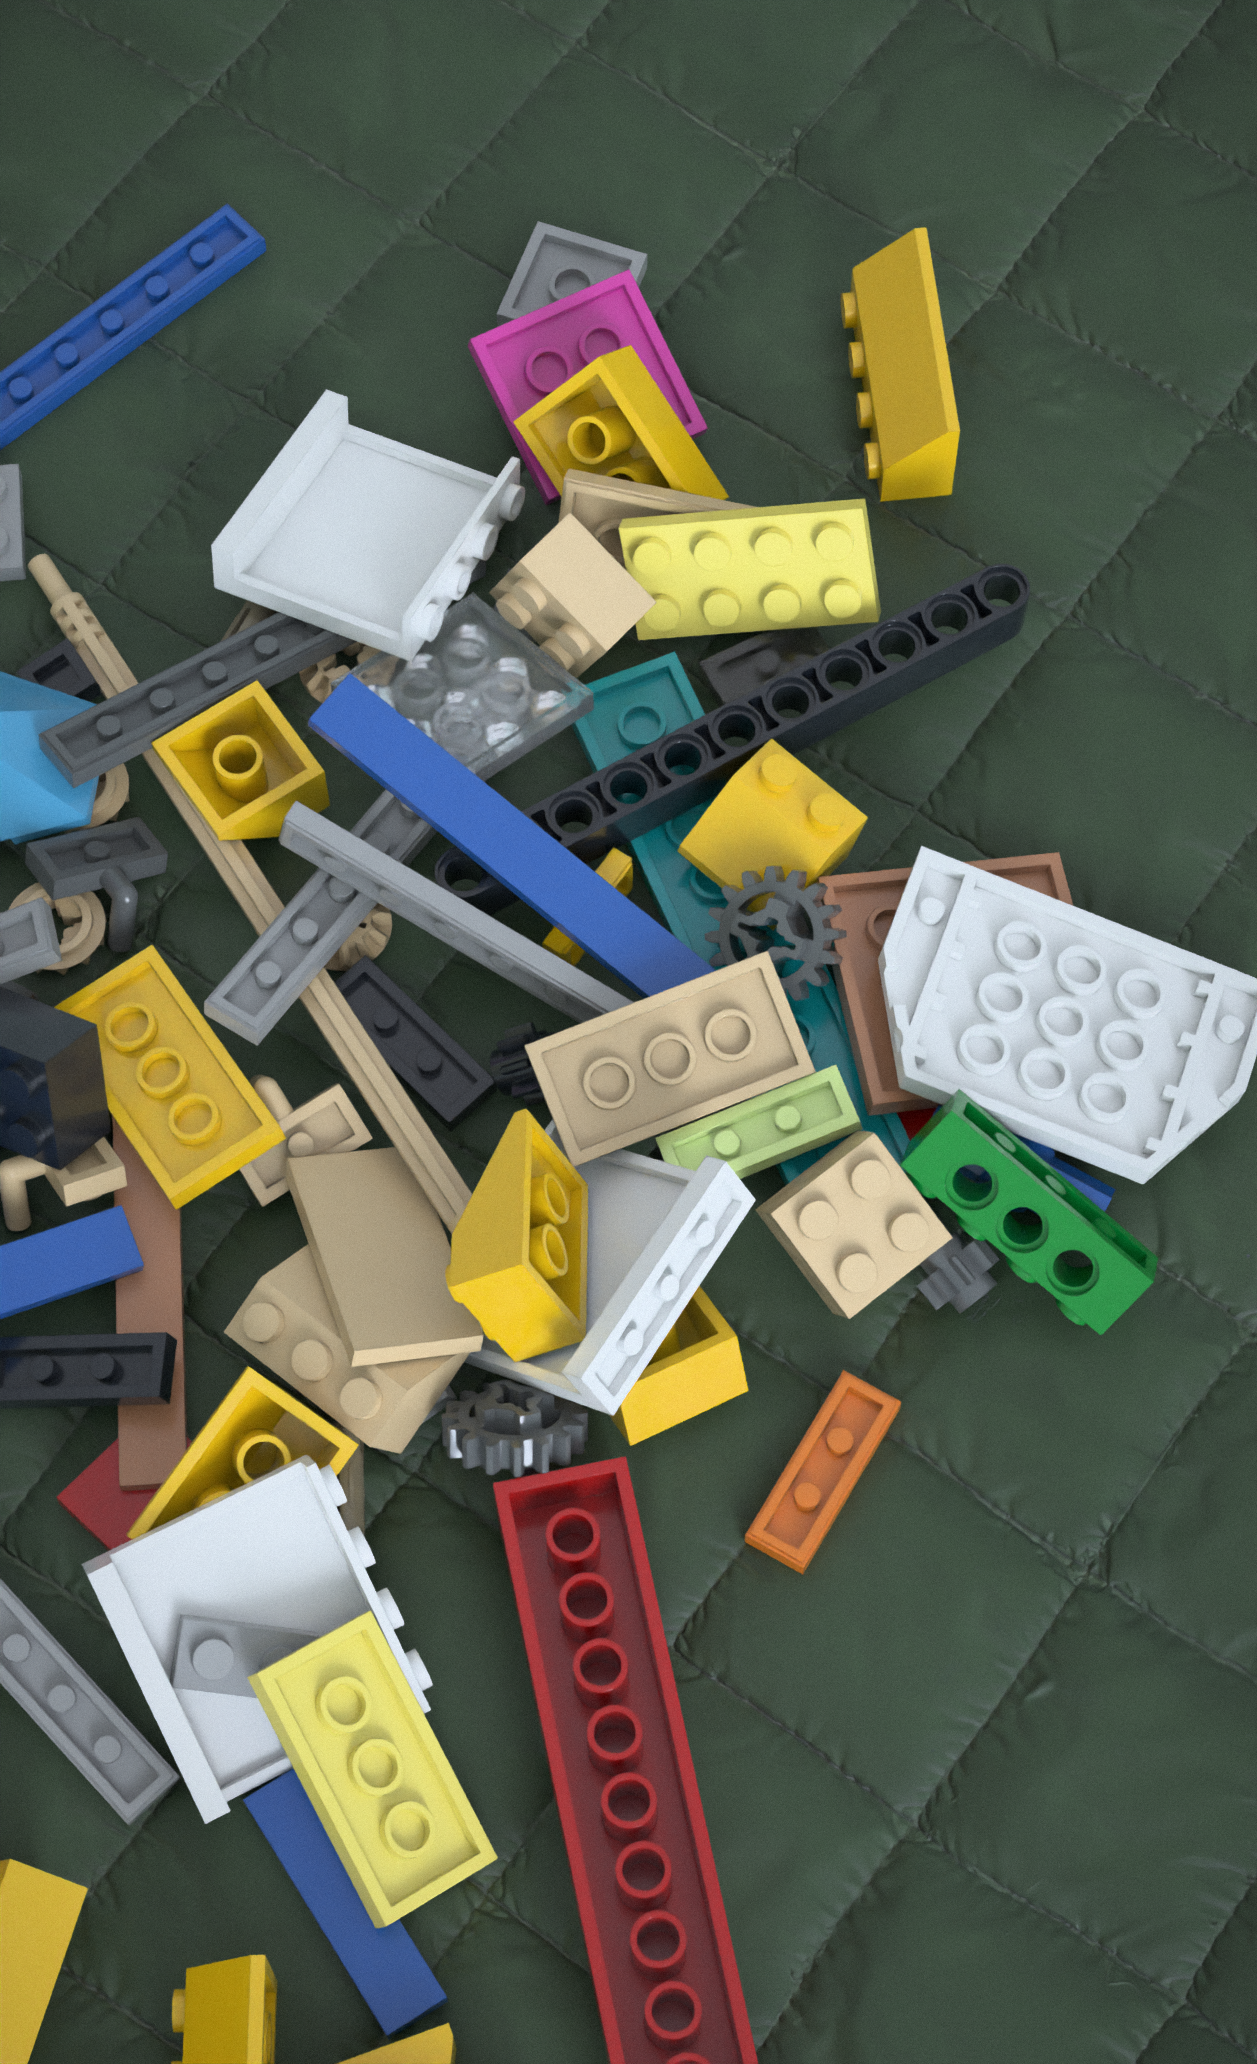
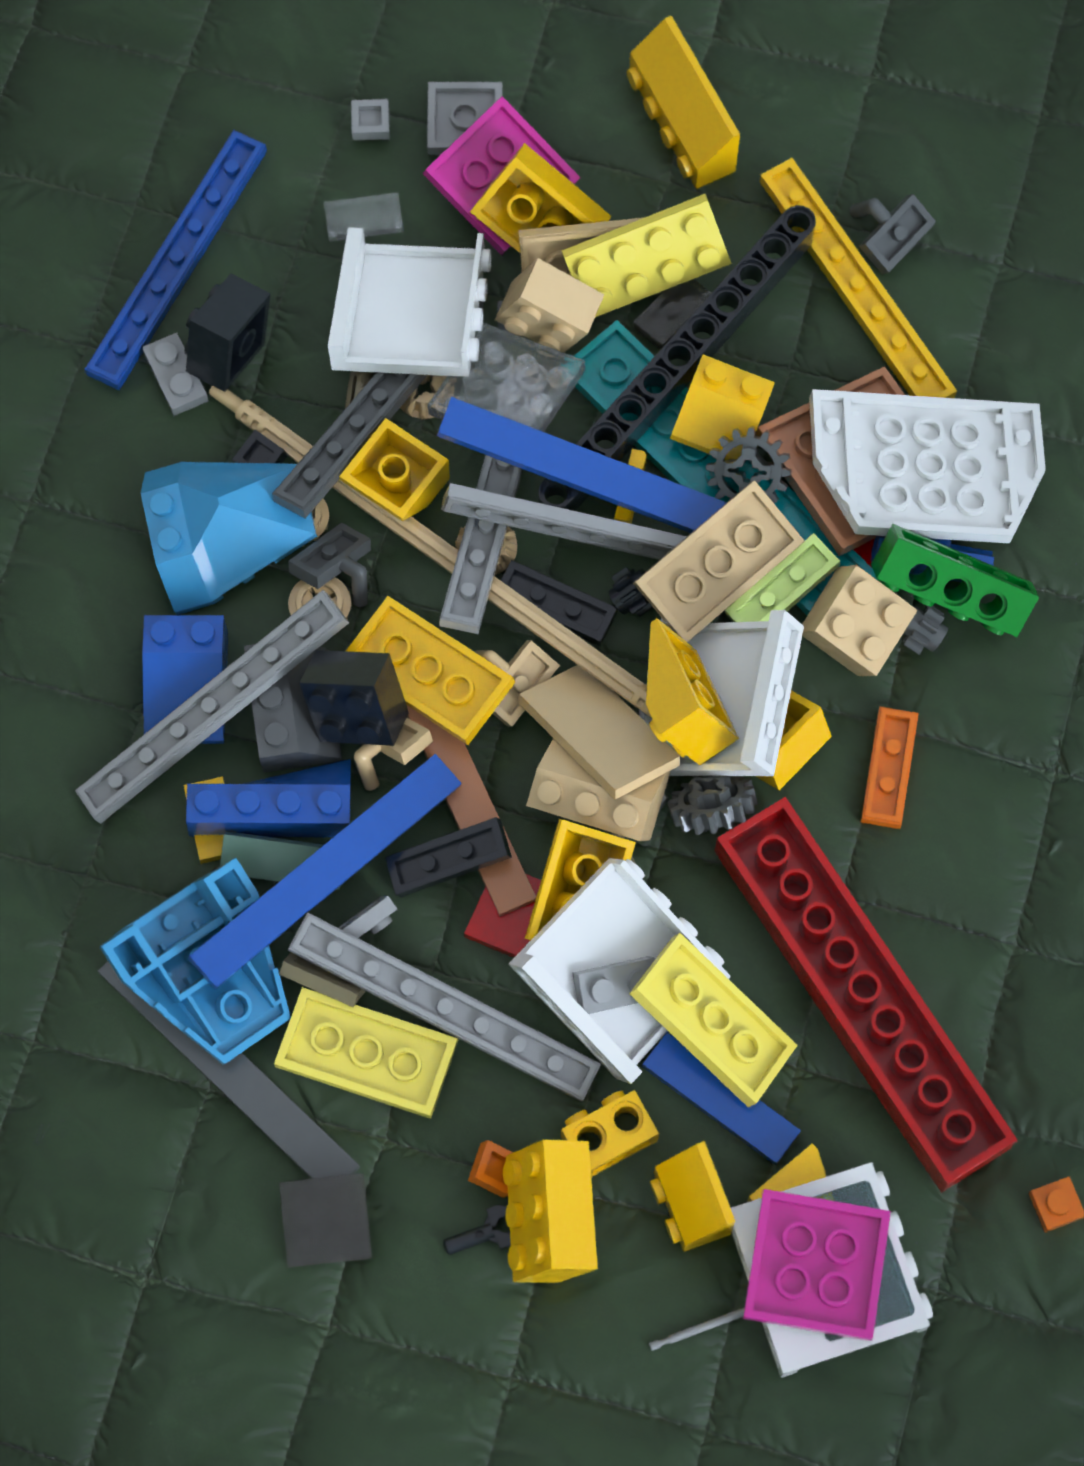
camera: 20 degrees left, 5 degrees up
none -> black brick [184,273,270,392]
none -> clear tile [324,193,404,242]
none -> light grey plate [351,99,390,141]
none -> yellow brick [561,1090,659,1177]
none -> yellow plate [760,158,957,398]
none -> dark grey plate [850,194,936,274]

